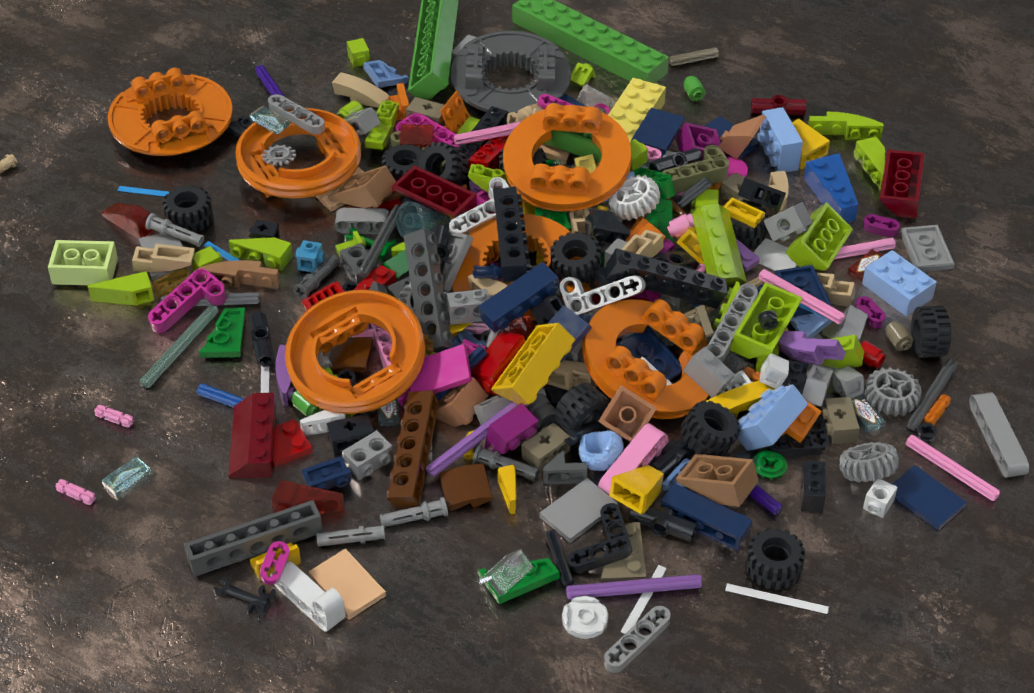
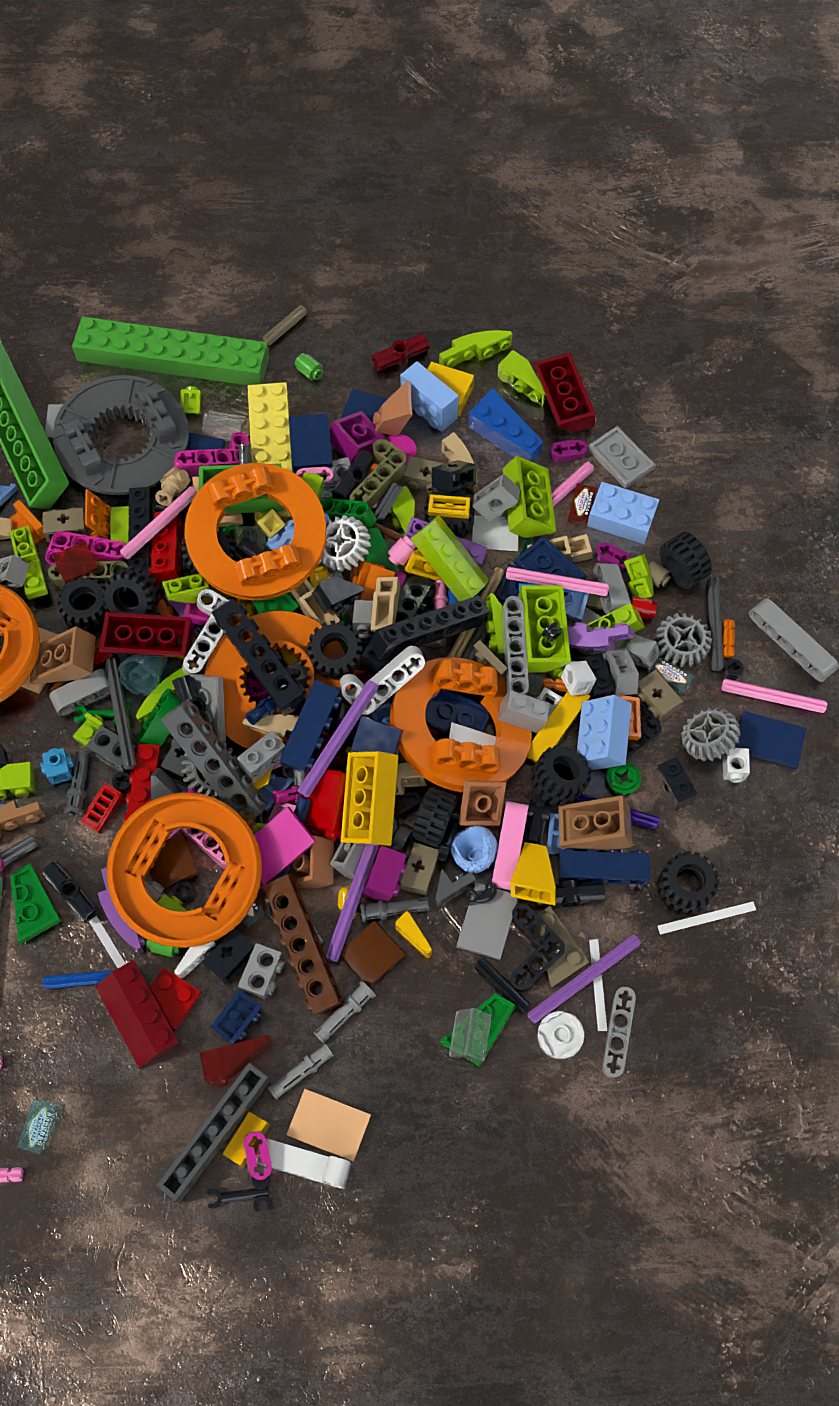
camera: 30 degrees left, 20 degrees up
none -> medium lavender axle [298,680,379,797]
none -> black arm [465,882,497,906]
none -> lime slope [624,554,654,598]

